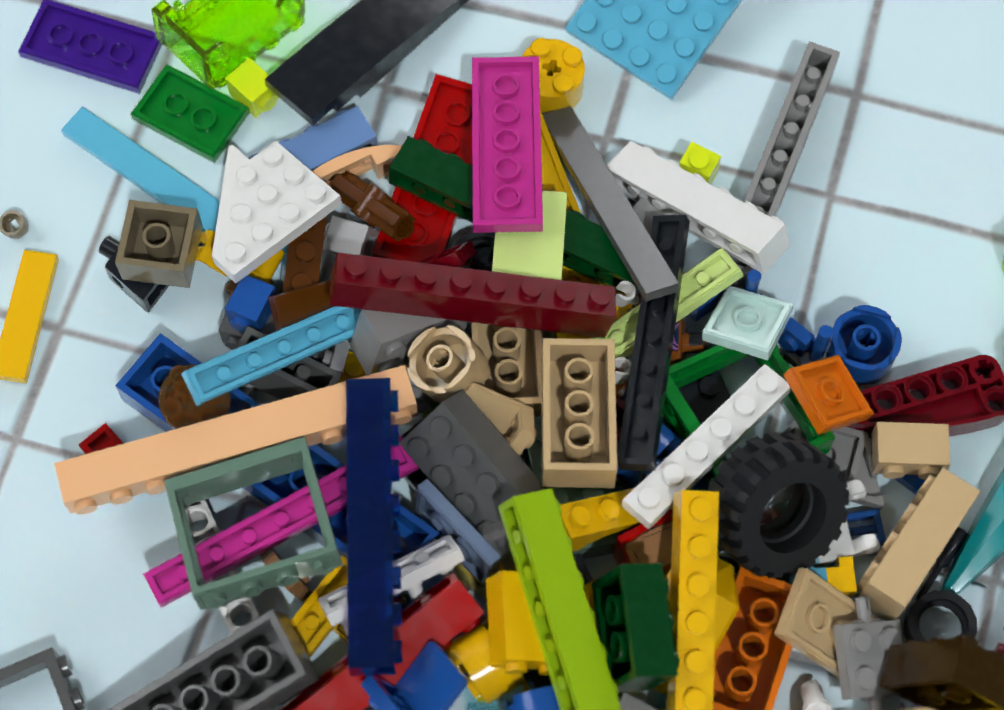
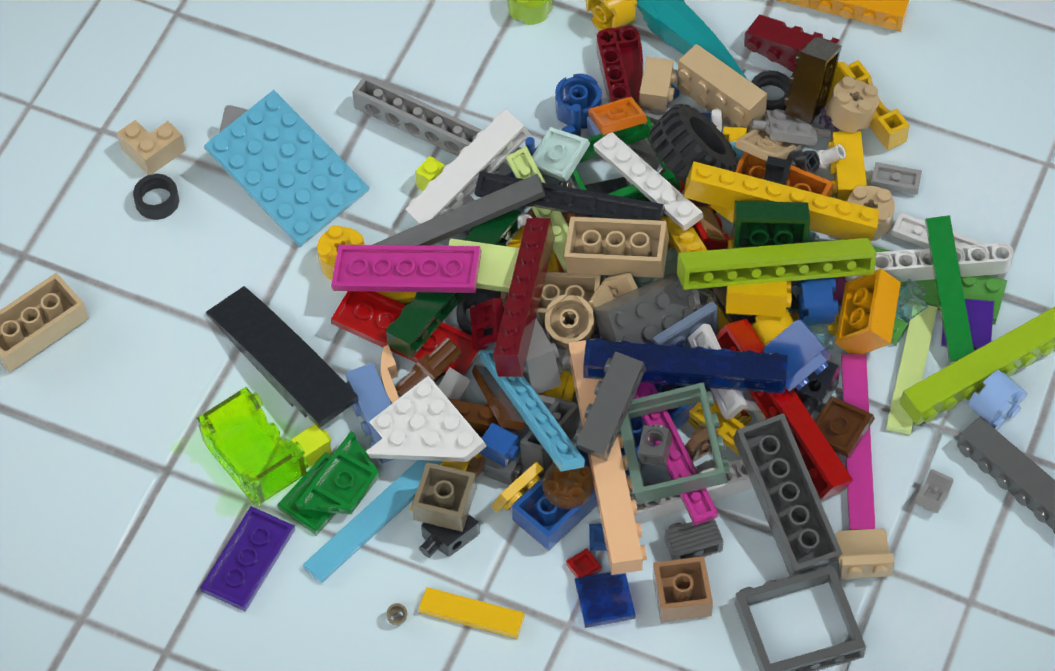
camera: 80 degrees left, 10 degrees down
none -> green wing [296,431,380,514]
none -> yellow plate [491,461,543,513]
none -> dark grey brick [574,352,646,461]
none -> clear blue tile [574,572,636,628]
none -> dark grey brick [638,424,672,467]
none -> medium nougat brick [653,556,713,623]
none -> dark grey brick [664,519,724,560]
none -> black panel [764,156,791,186]
none -> black wheel [787,150,820,174]

